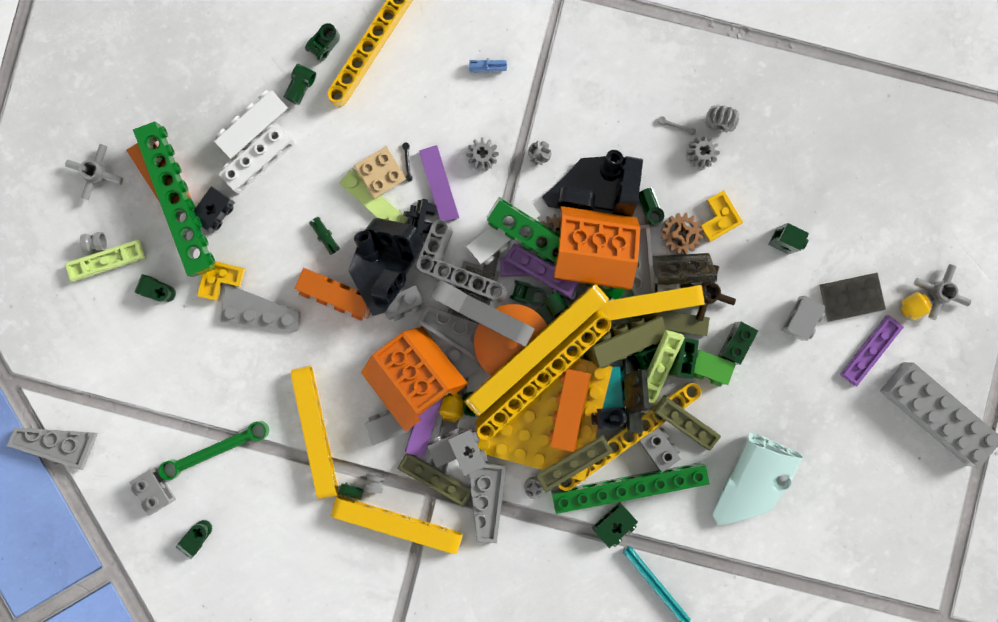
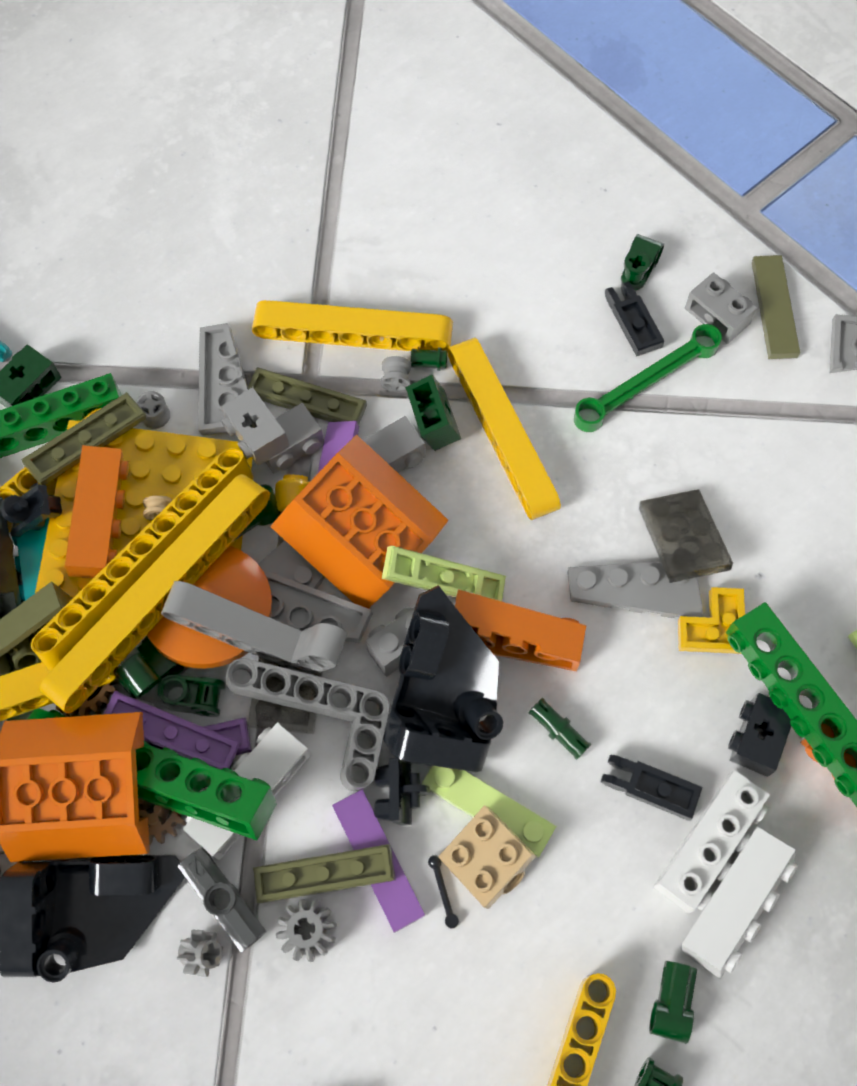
camera: 175 degrees right, 20 degrees down
dark green piece [134,274,176,302] -> none
none -> tan bush [143,495,172,521]
none -> dark grey piece [177,847,267,953]
none -> olive tile [253,844,396,904]
none -> yellowish green plate [382,546,506,601]
none -> dark green brick [405,375,461,451]
none -> black hinge [601,754,703,821]
none -> black hinge [605,281,664,357]
none -> clear smoke plate [639,489,733,583]
none -> olive tile [751,255,800,360]

